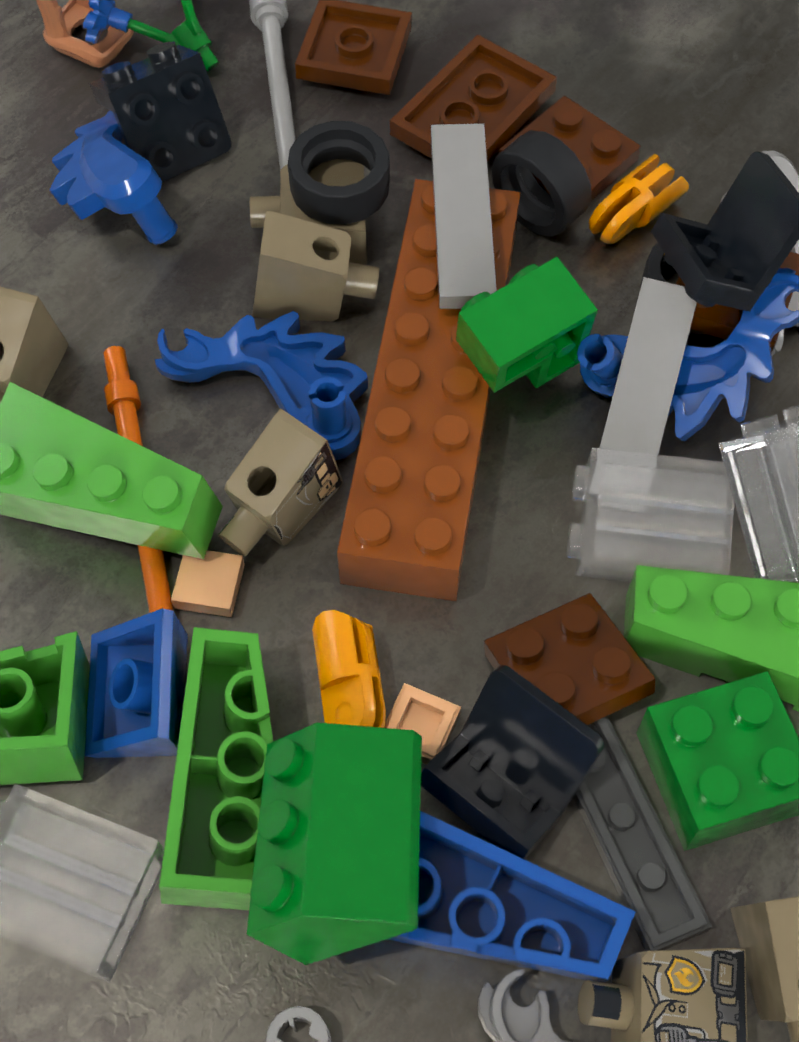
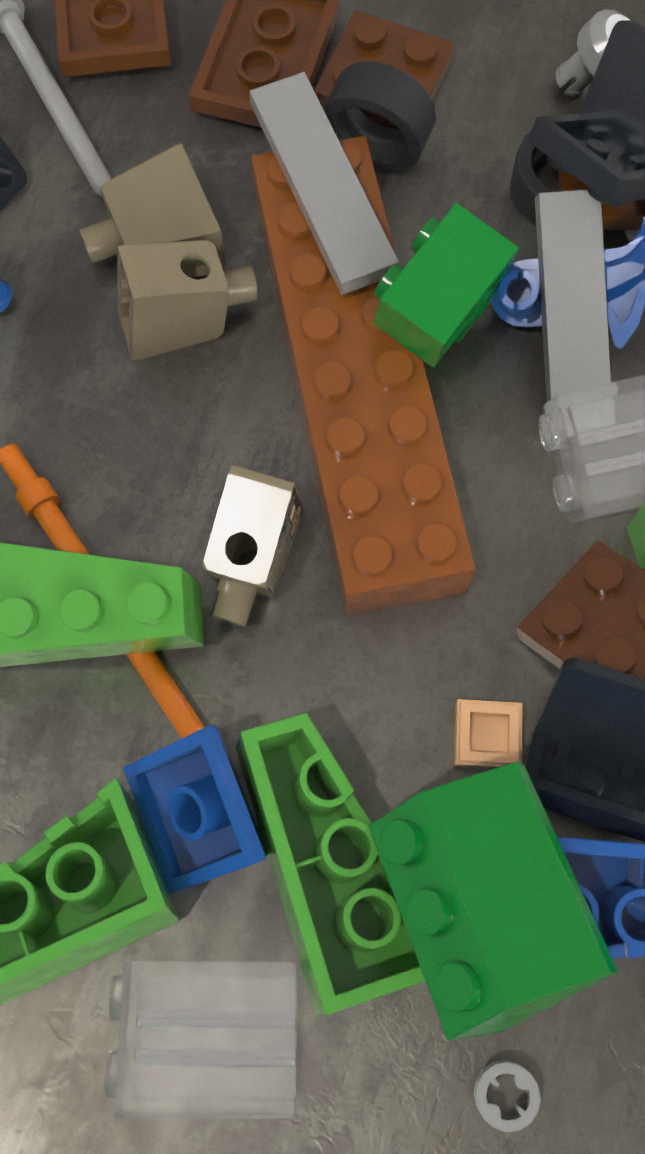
camera: 20 degrees left, 10 degrees up
blue animal [154,311,368,461] -> none
light nougat tile [171,550,245,618] -> none
black tyre [287,121,390,225] -> none
light orange arm [312,610,386,728] -> none
light orange arm [589,154,689,244] -> none

